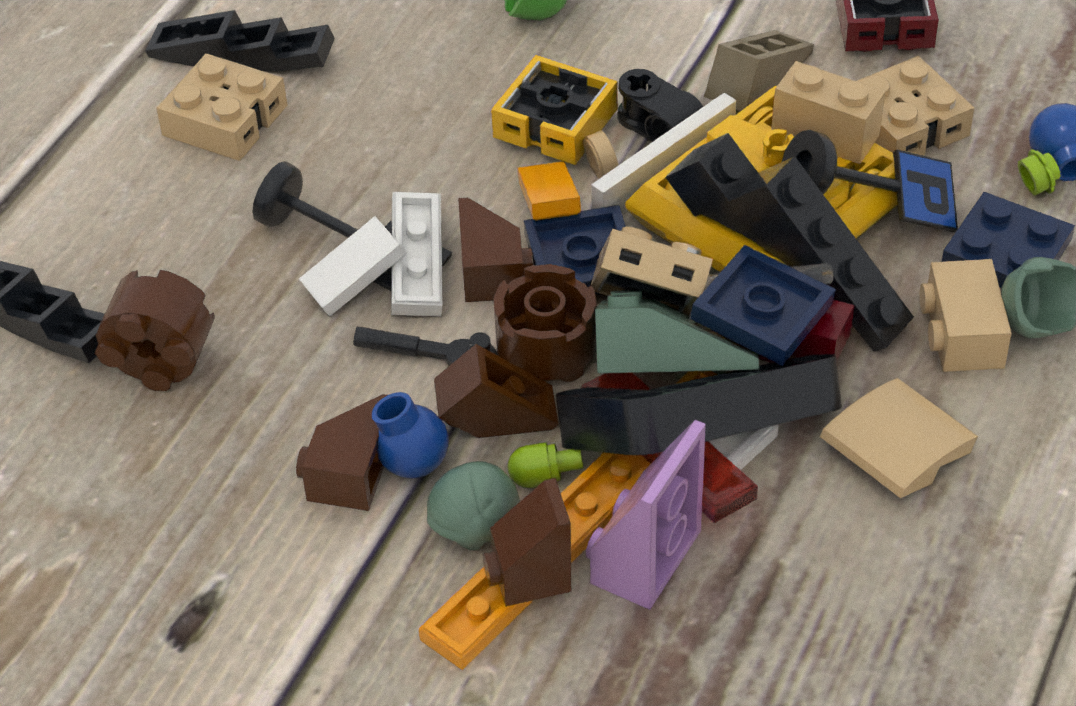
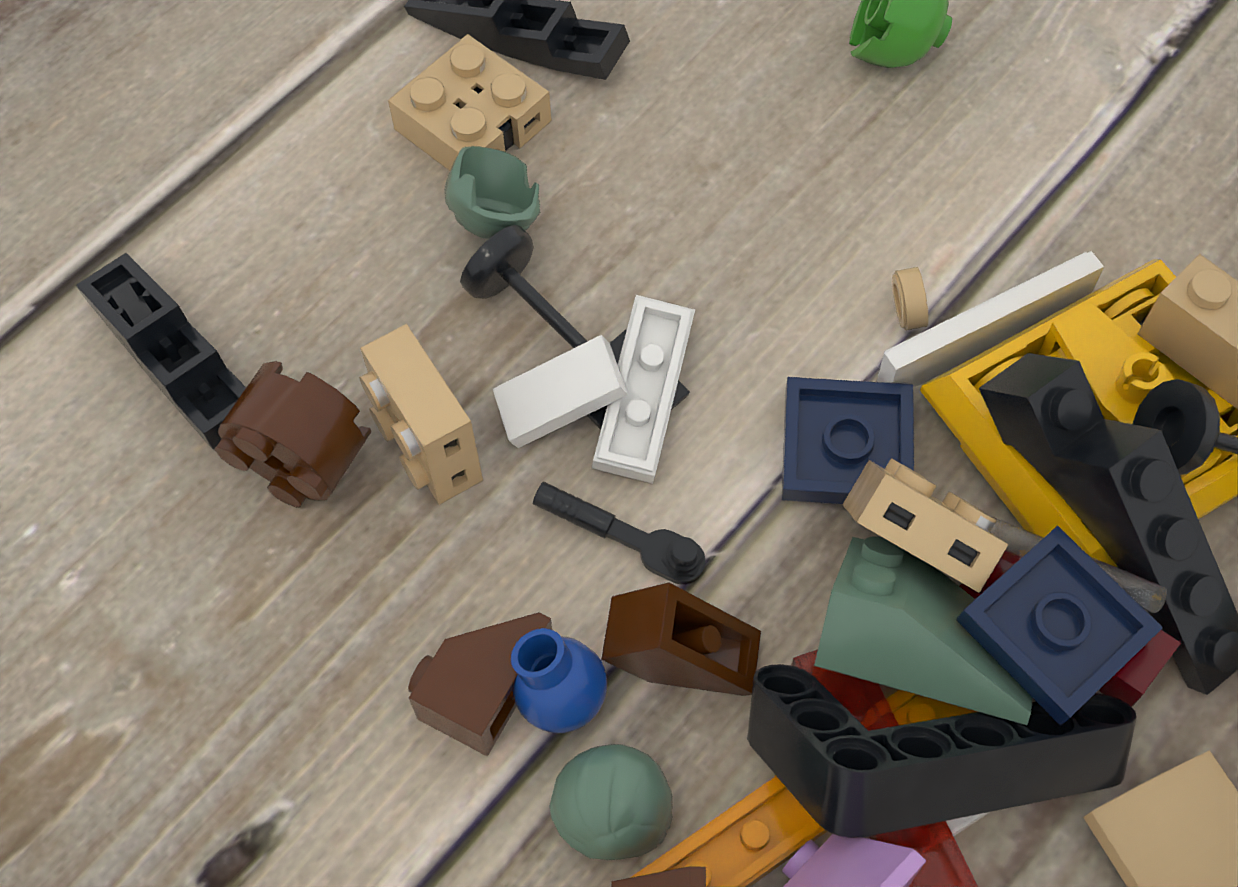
camera: 15 degrees right, 15 degrees up
reddish brown slope [458,197,533,302] -> none
piece [491,55,618,165] -> none
reddish brown brick [493,264,597,382] -> none
lime cylinder [508,442,584,488] -> none
light orange tile [517,161,581,220] -> none
black piece [617,69,703,142] -> none
dark tan slope [704,30,814,114] -> none
none -> tan piece [359,324,483,505]
none -> sand green hair [444,146,540,240]

